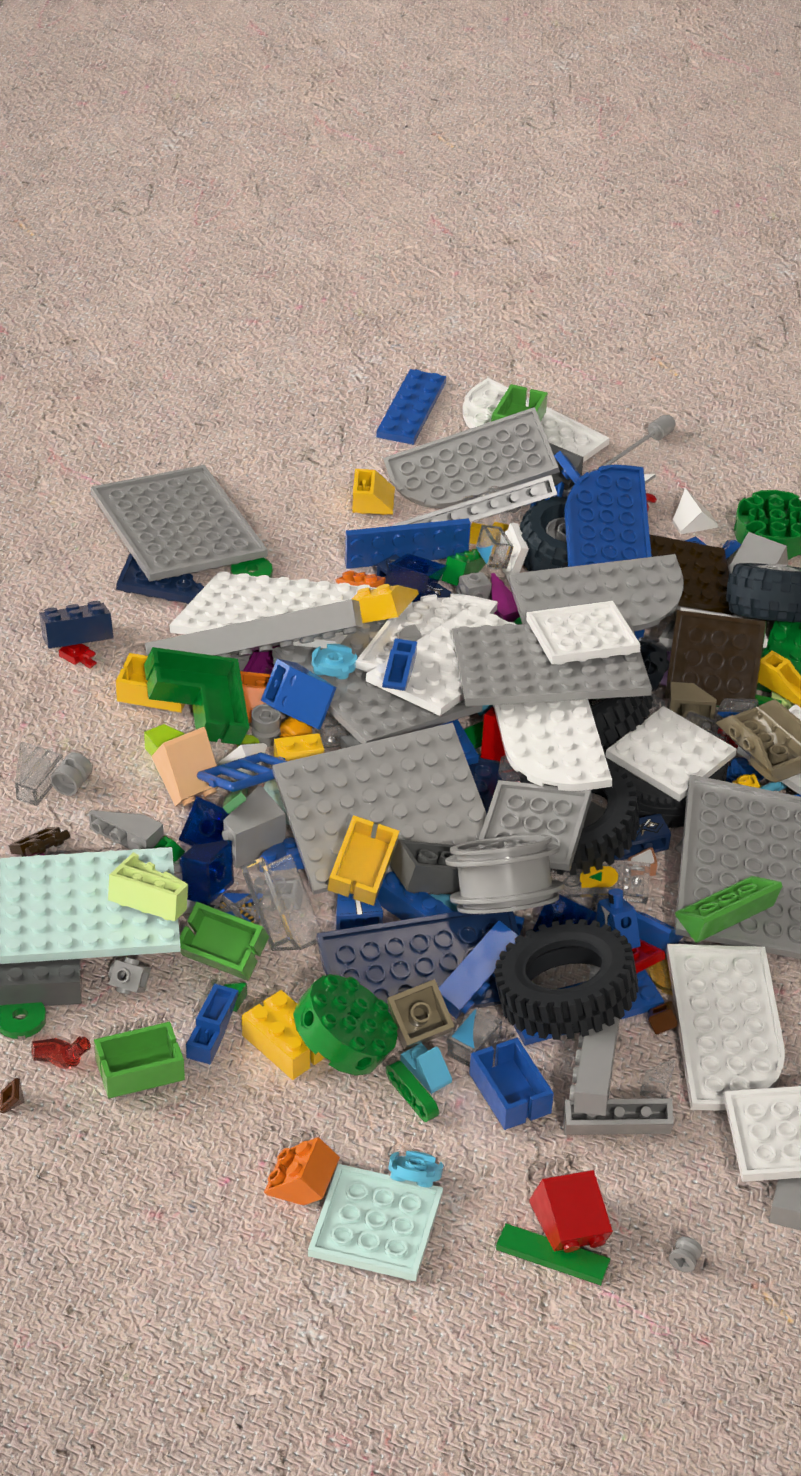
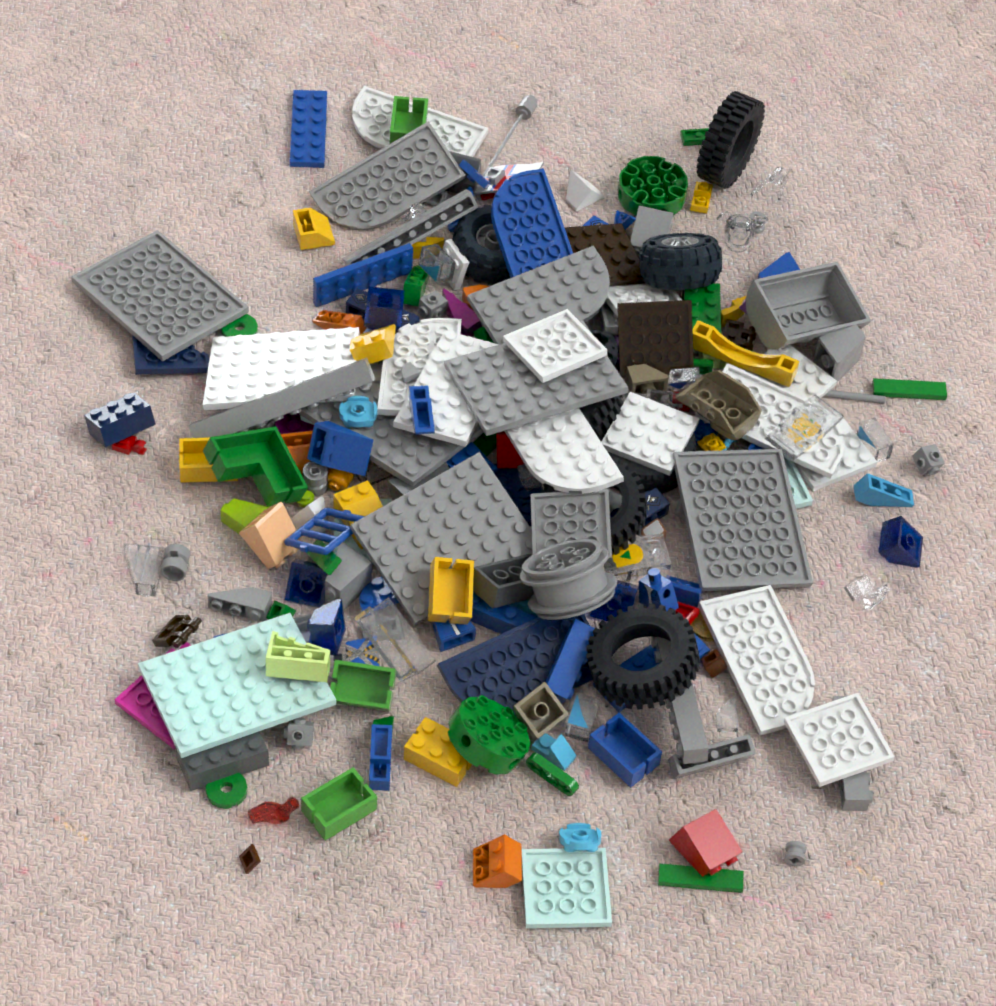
camera: 20 degrees left, 10 degrees up
bright green slope [675,876,783,943] -> none

